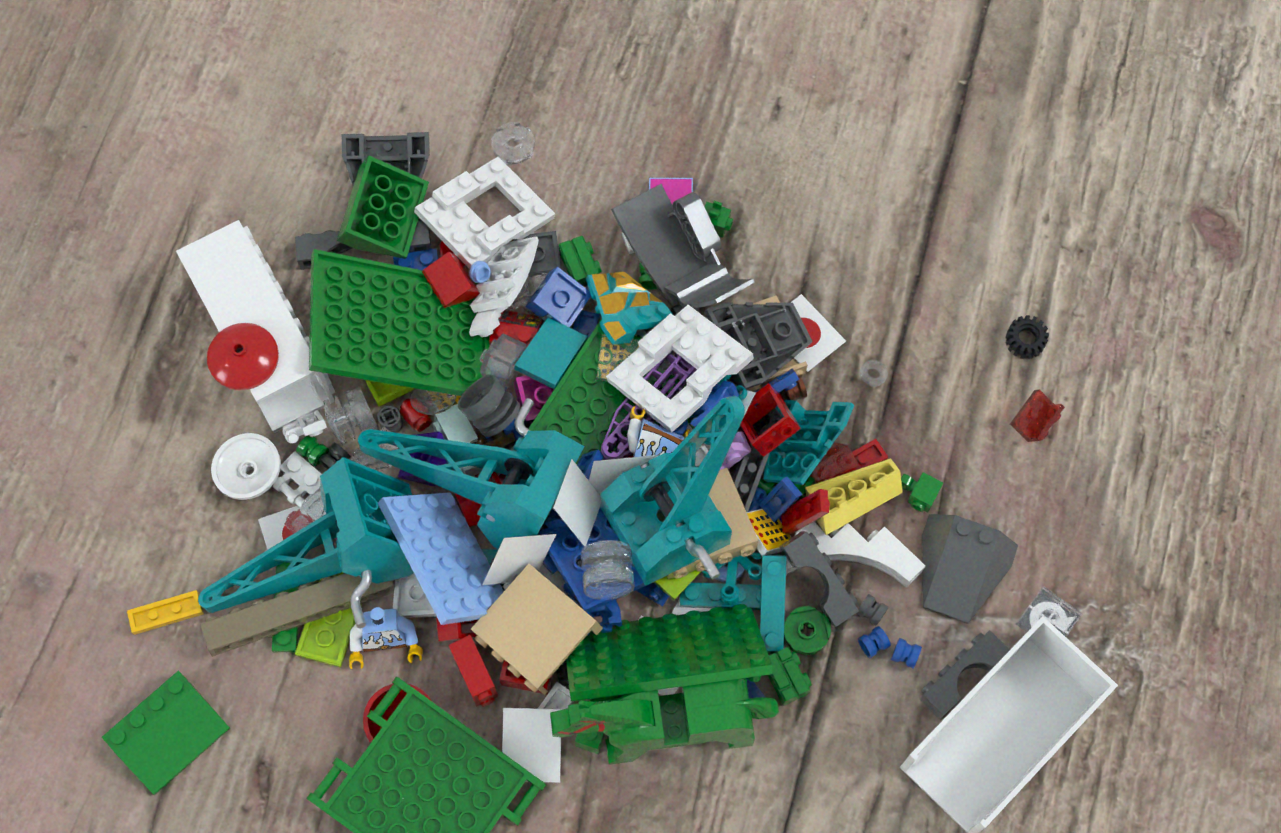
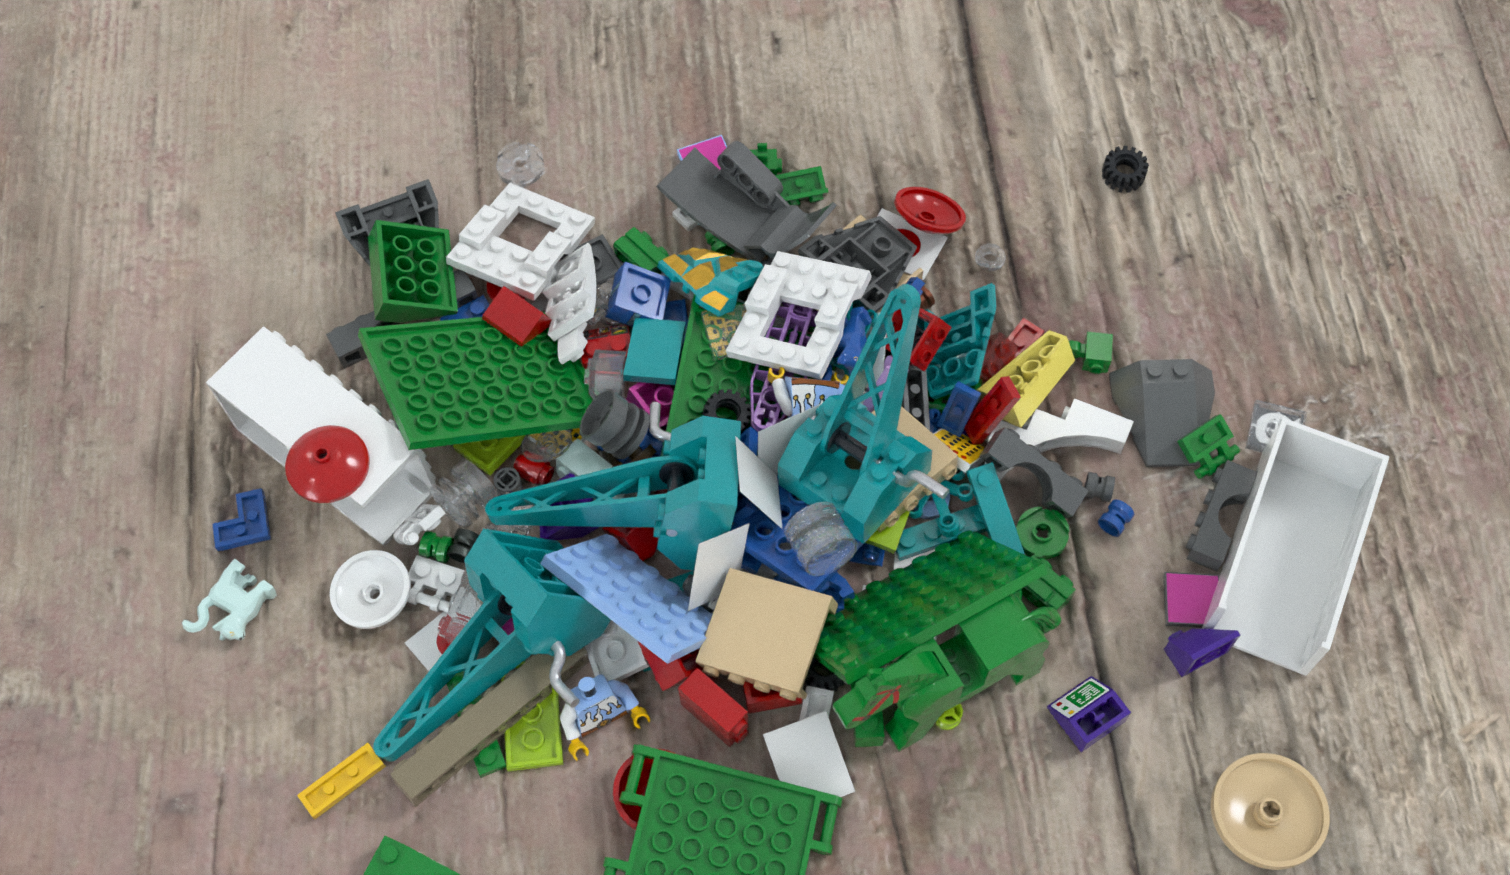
camera: 20 degrees left, 5 degrees down
light blue plate [469,261,491,283] -> none
blue wheel [891,638,922,669] -> none
clear red bracket [1010,389,1065,442] -> none
none -> light aqua animal [182,559,277,641]
none -> blue plate [212,488,271,552]
none -> black tyre [702,389,751,434]
none -> green bracket [775,166,829,206]
none -> red dish [894,187,966,235]
none -> lime wheel [935,704,963,730]
none -> dark purple slope [1047,676,1131,753]
none -> dark pink tile [1163,572,1219,628]
none -> dark purple slope [1164,628,1241,677]
none -> green plate [1177,414,1240,479]

